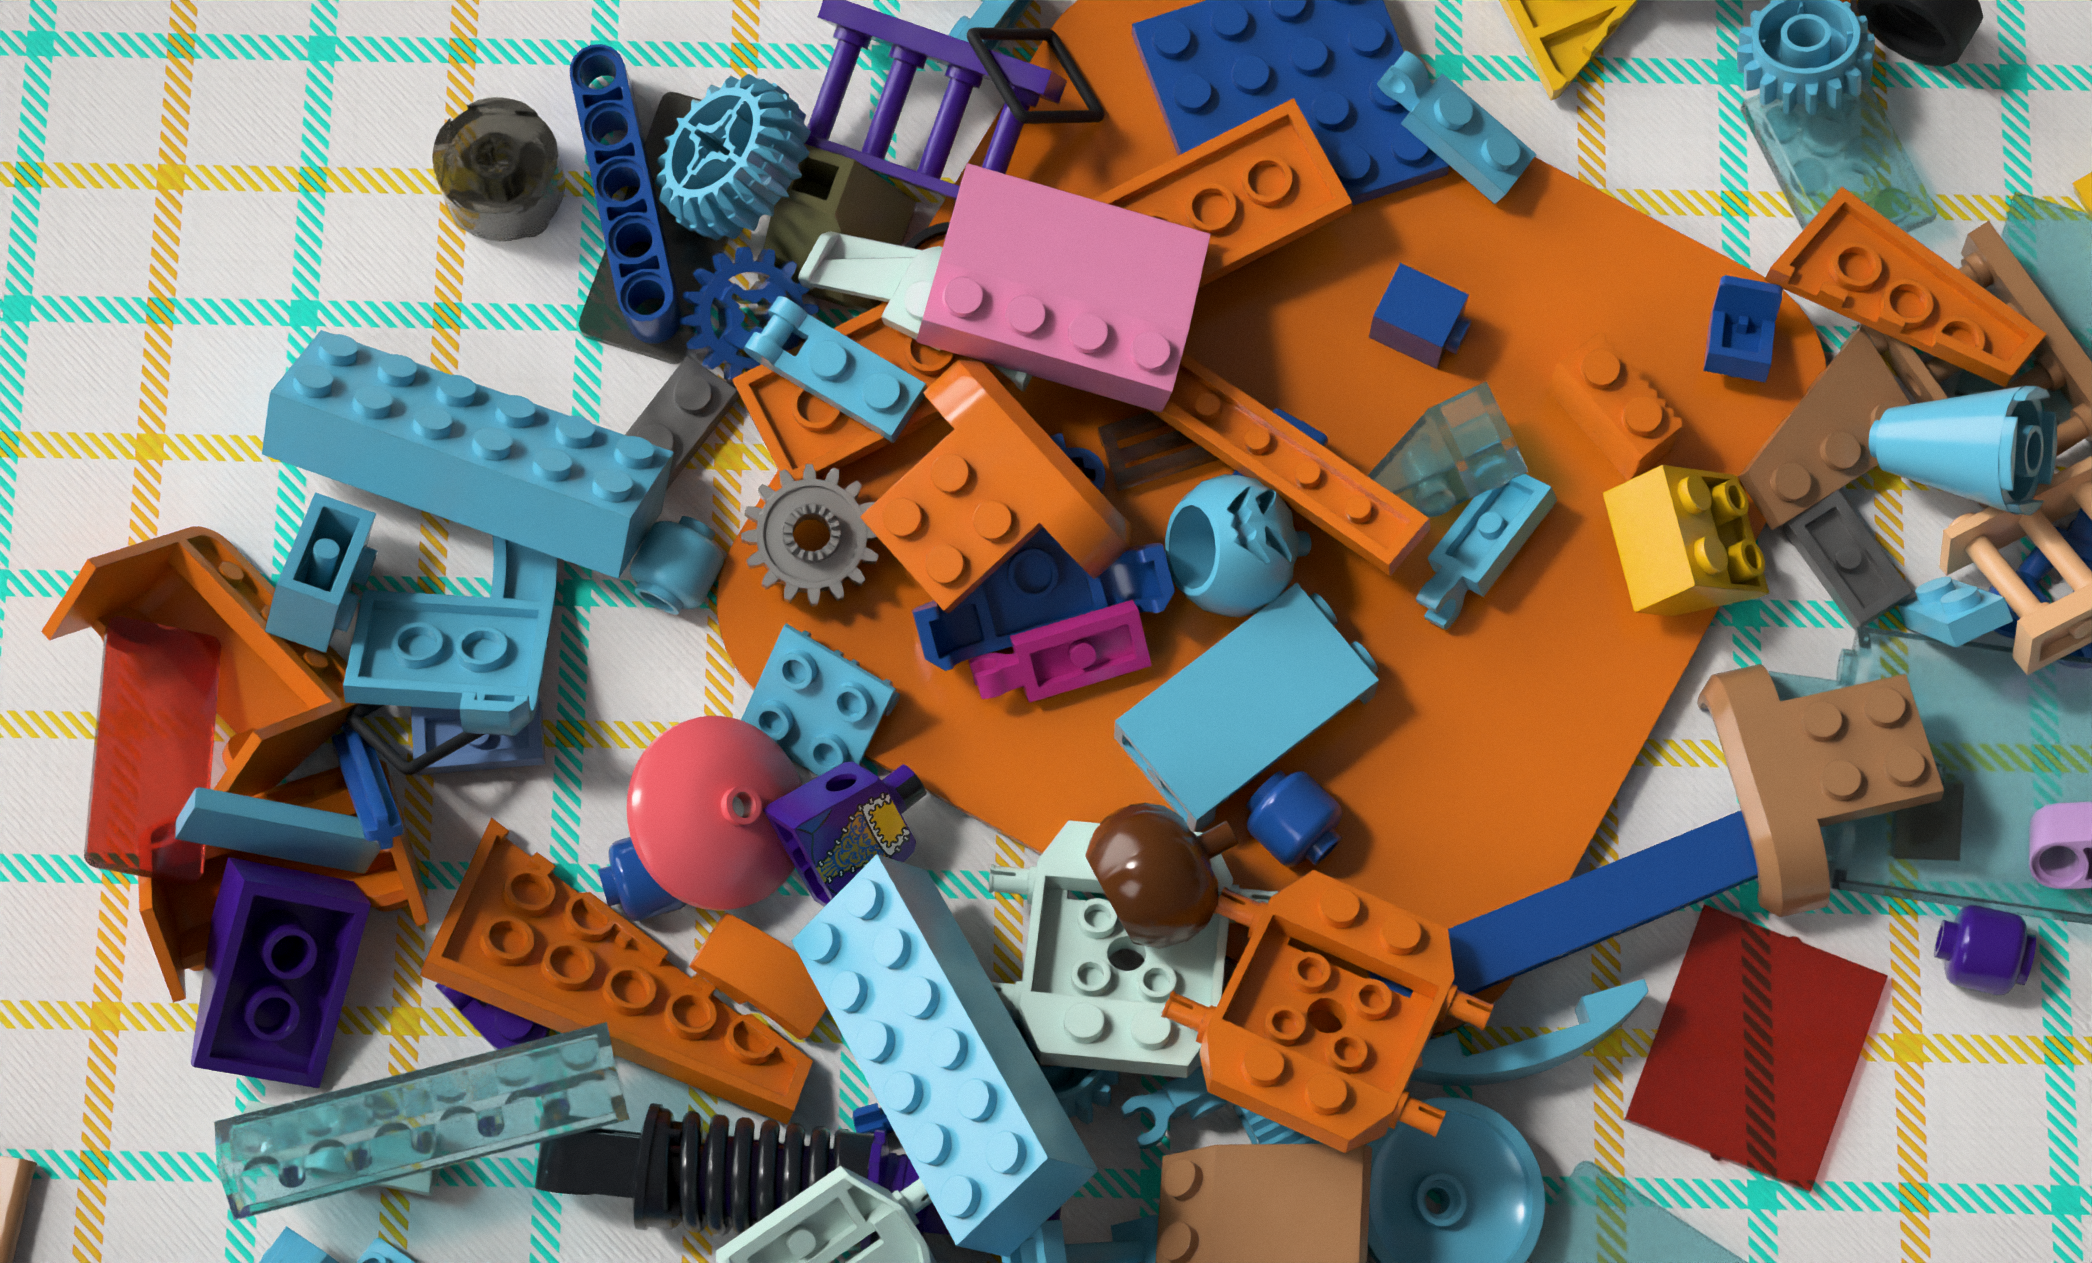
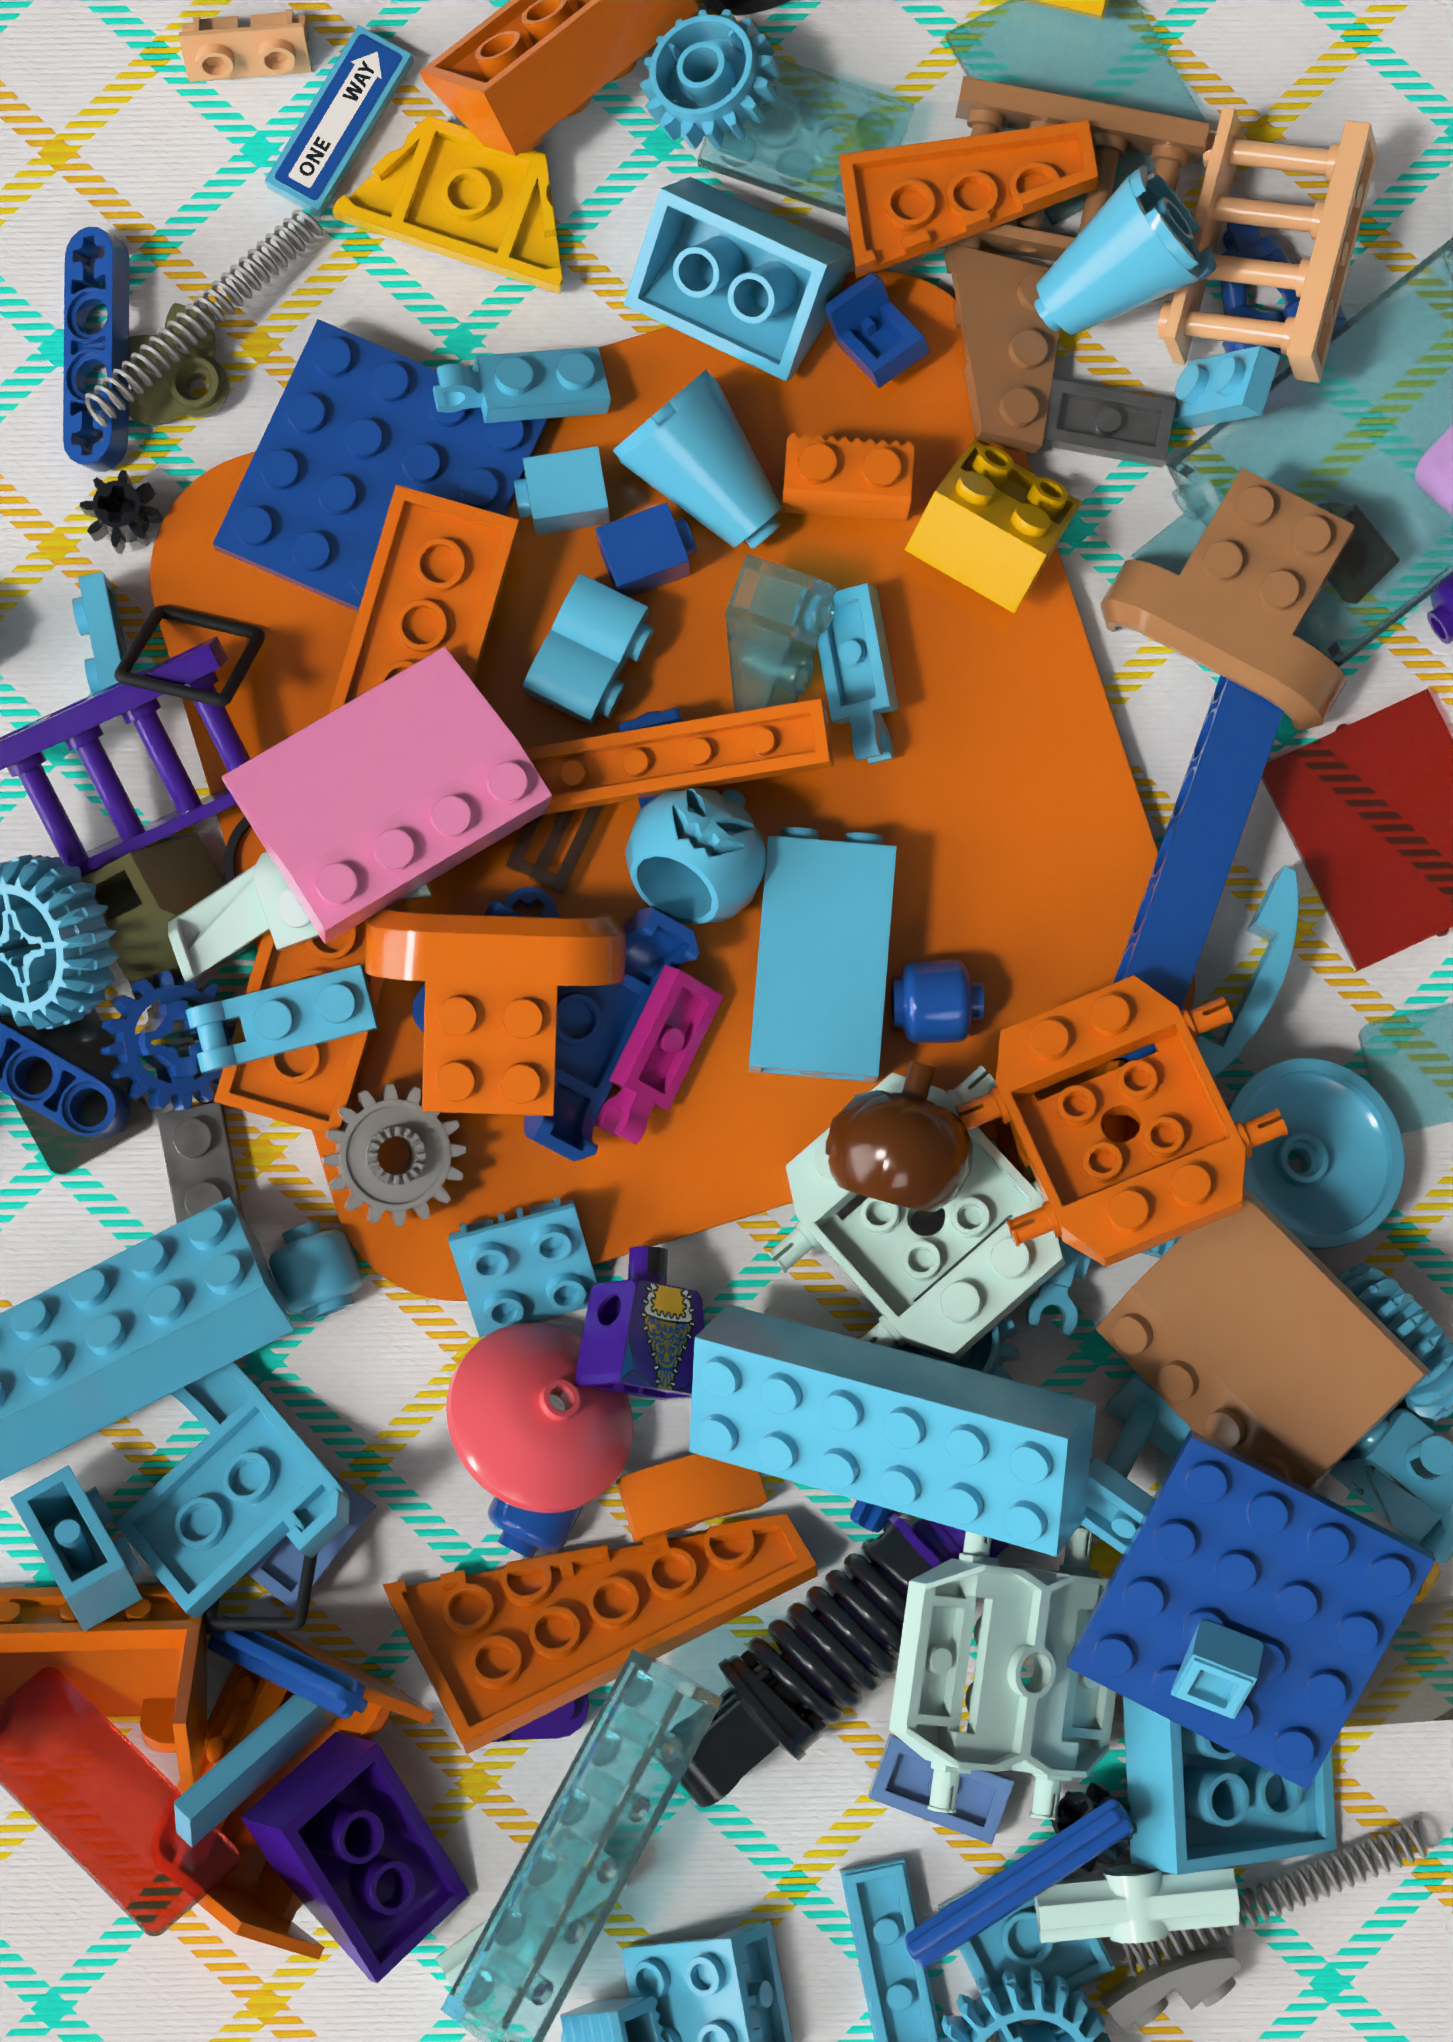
camera: 50 degrees left, 10 degrees up
none -> medium azure brick [514,446,610,535]
none -> medium azure brick [522,573,655,727]
none -> medium azure cone [612,370,782,549]
none -> medium azure slope [623,177,853,382]

